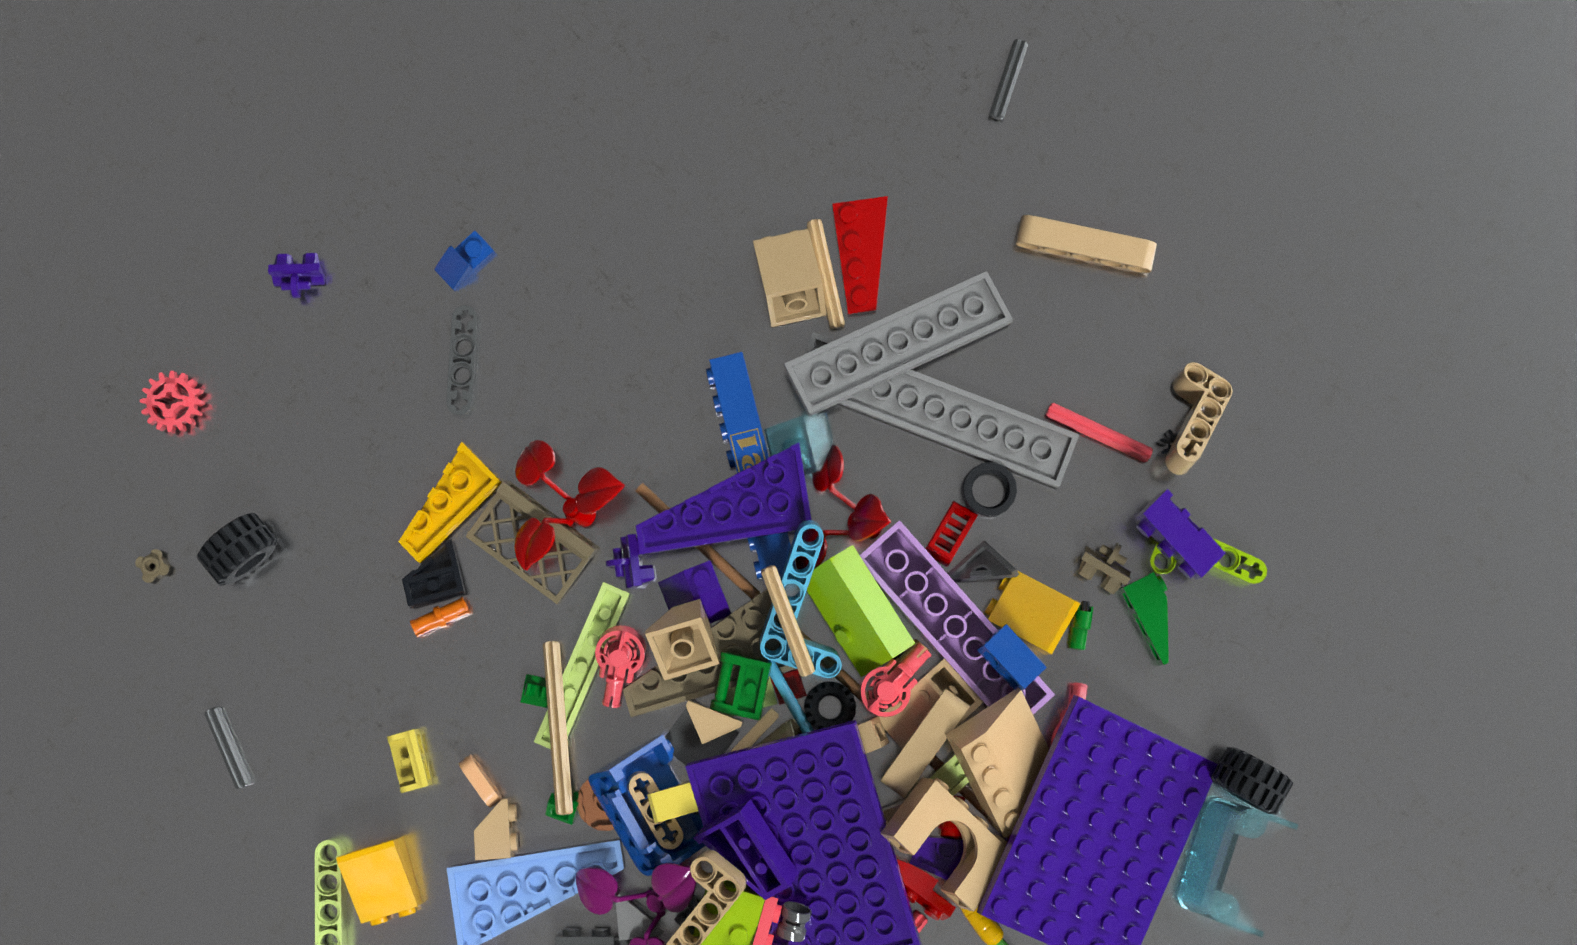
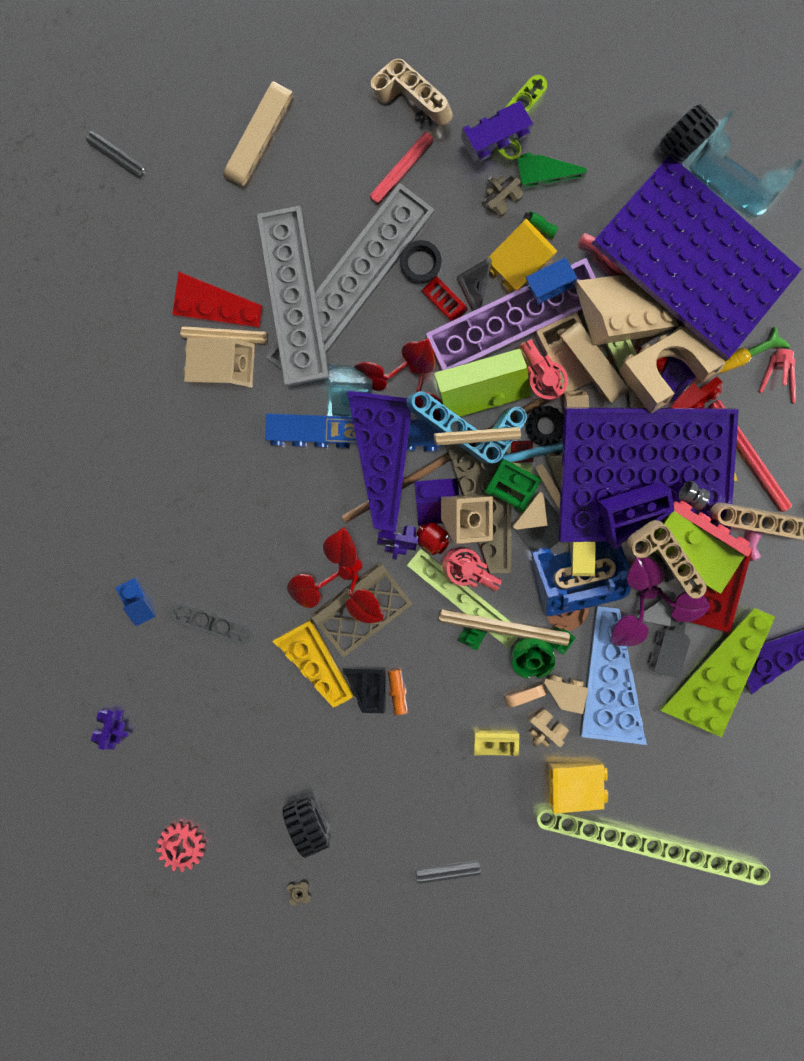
camera: 70 degrees left, 5 degrees up
none -> red head [416,523,450,555]
none -> green cylinder [511,638,556,679]
none -> tan hips [529,709,569,748]

